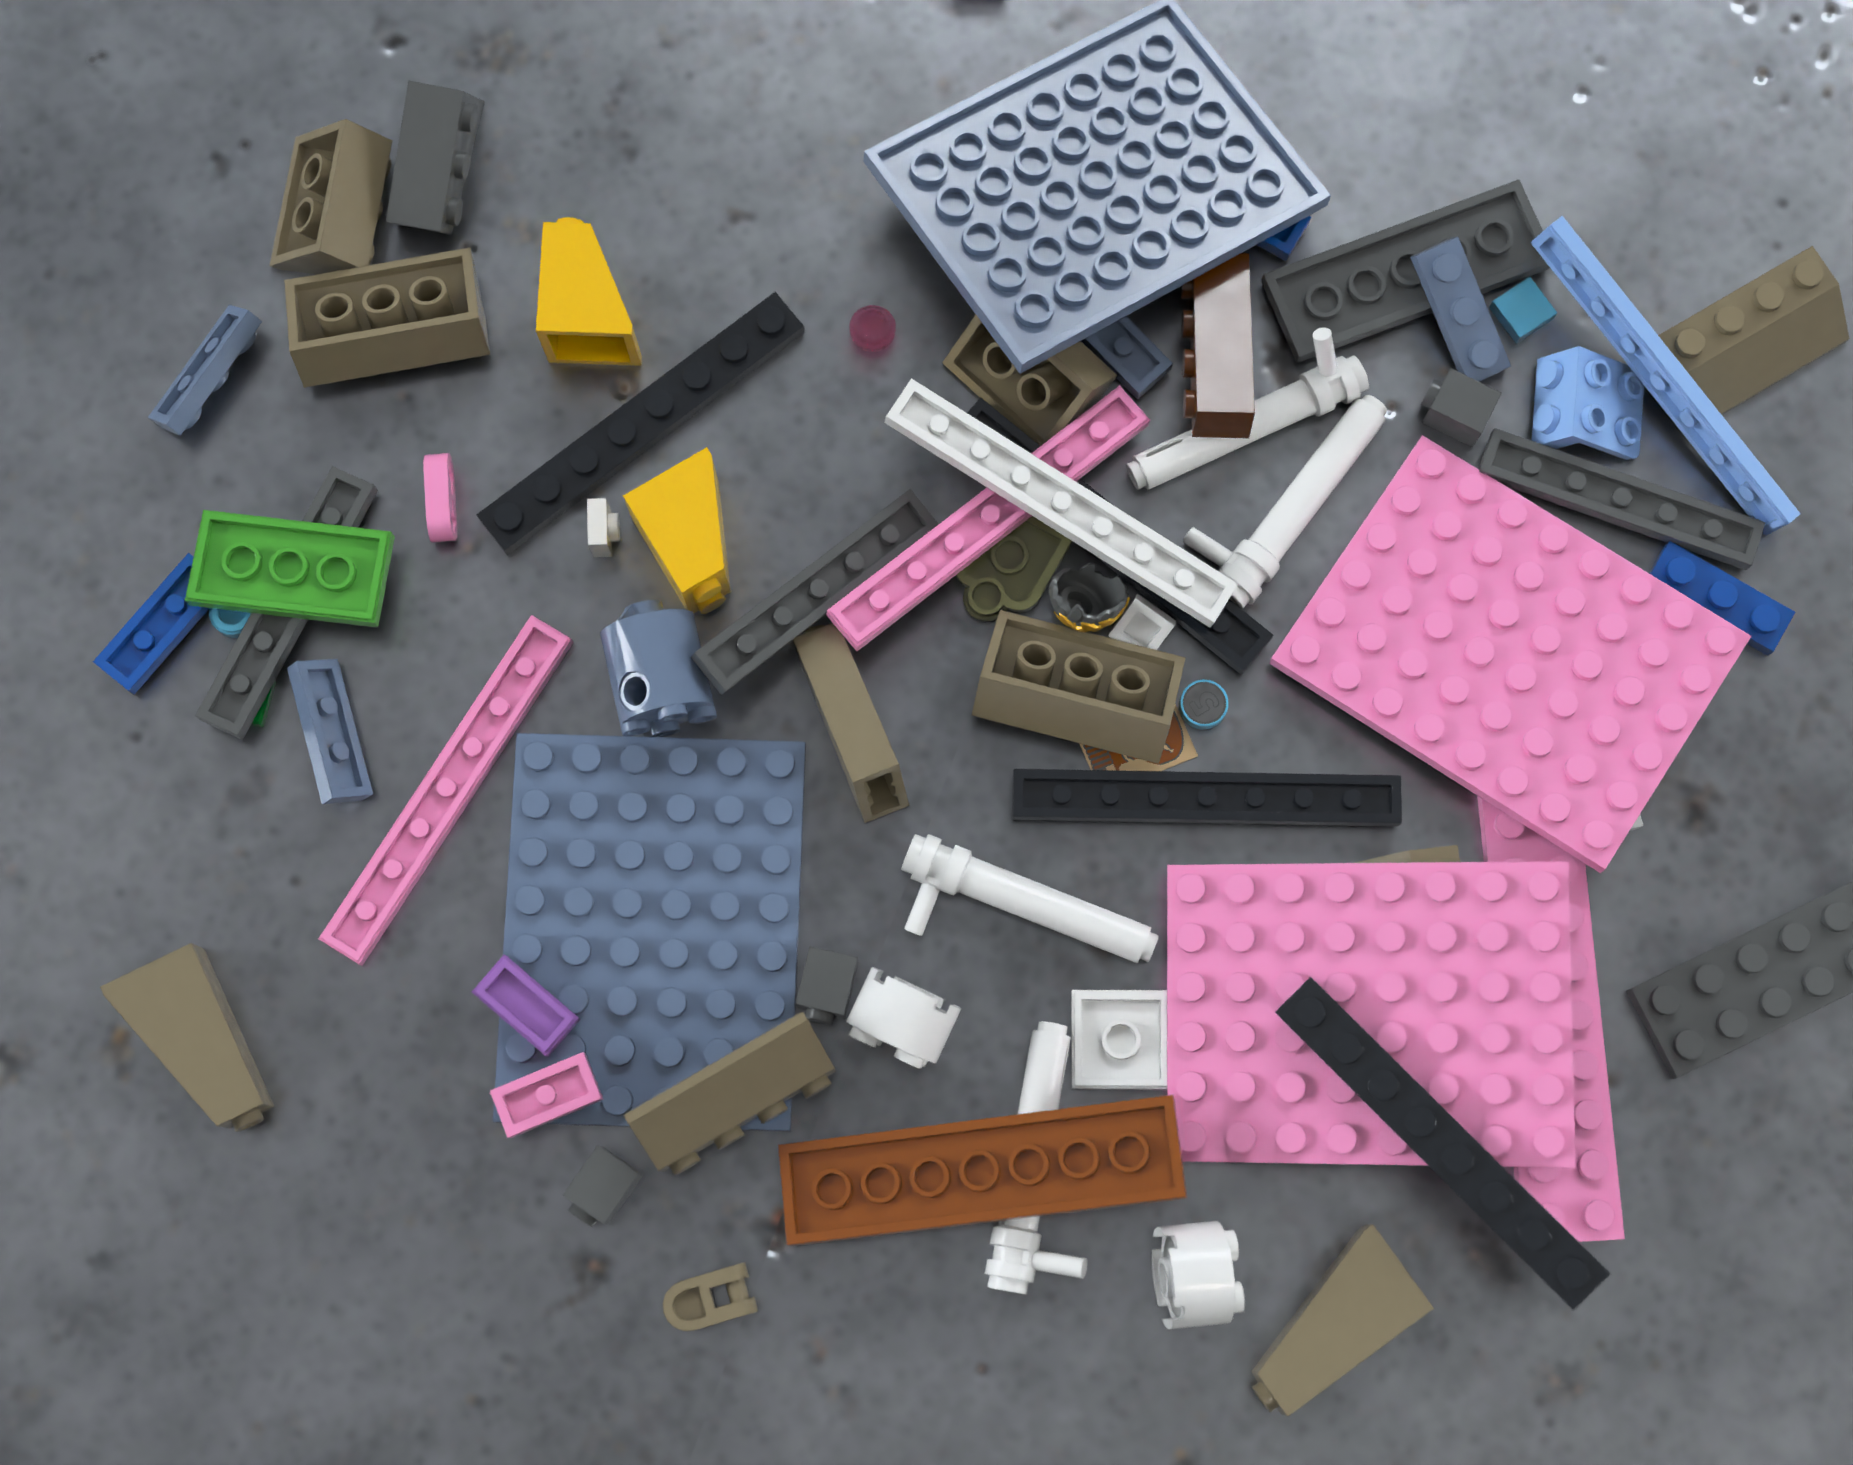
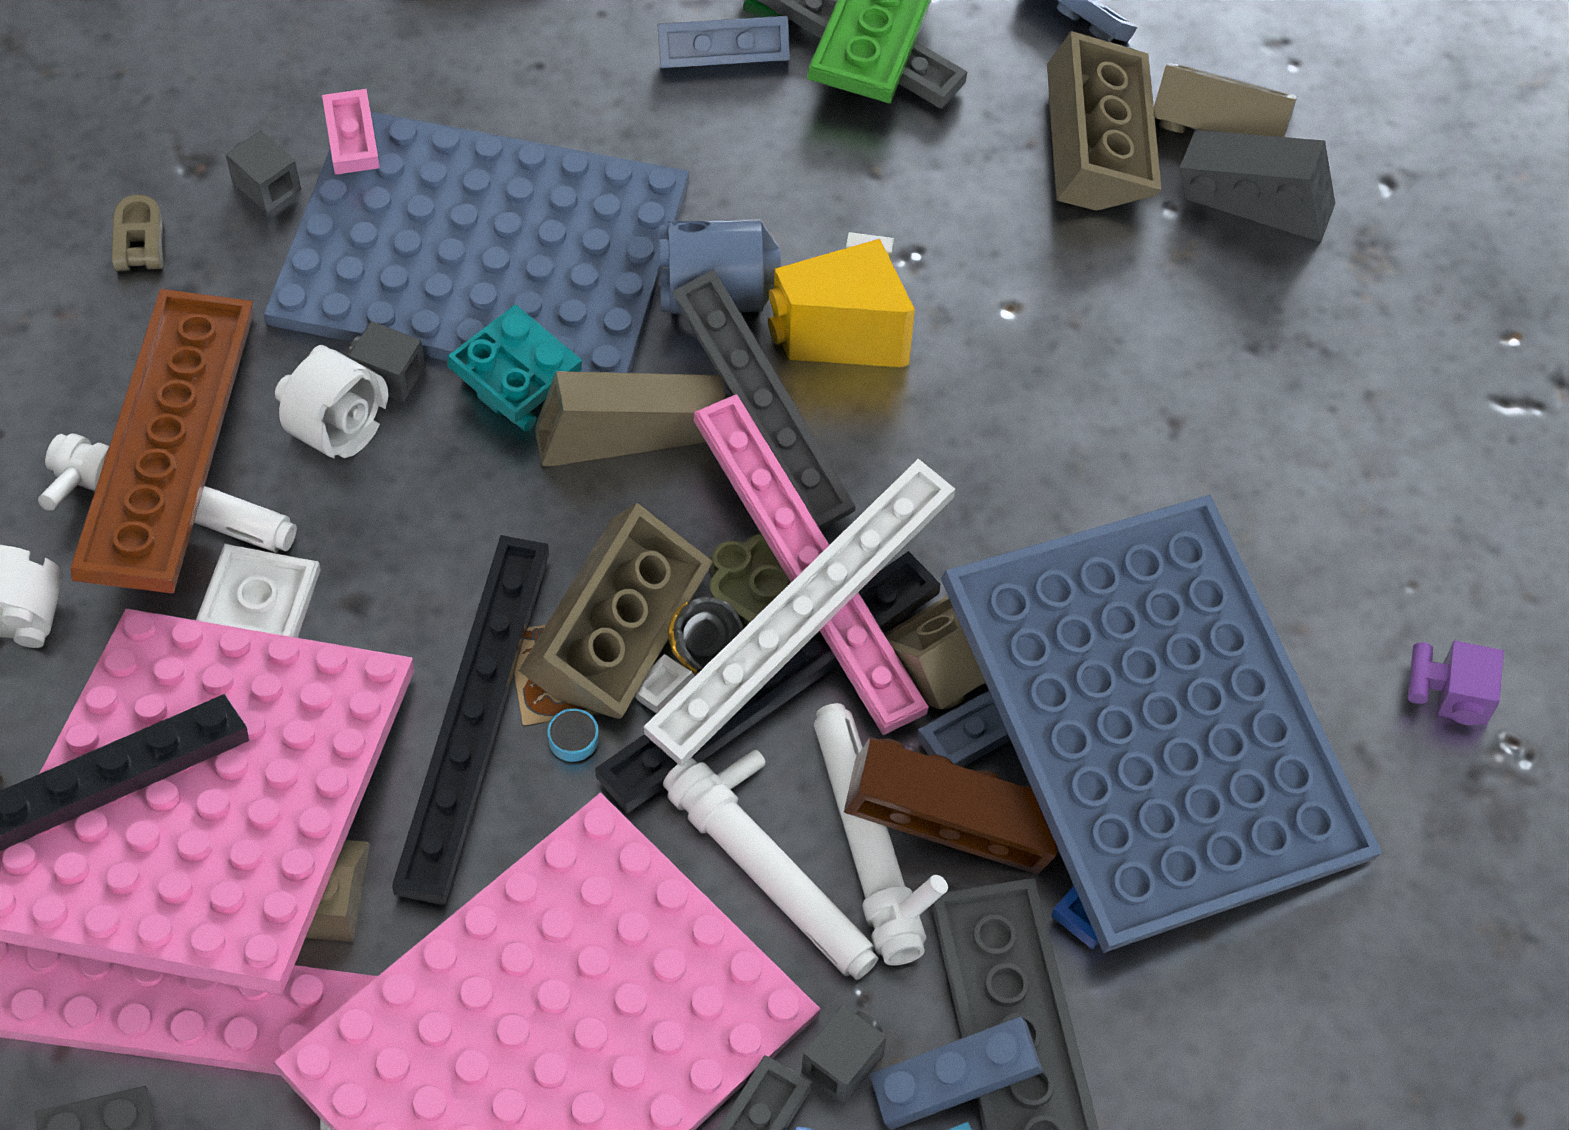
camera: 100 degrees right, 20 degrees down
bright pink tile [318,615,574,966] -> none
bright pink beam [423,453,457,543] -> none
medium lavender tile [472,954,581,1057] -> none
black plate [476,291,805,555] -> none
yellow slope [536,217,642,366] -> none
dark tan slope [624,1011,836,1175] -> none
clear pink plate [849,305,896,352] -> none
white cylinder [901,834,1159,963] -> none
none -> teal plate [447,304,583,432]

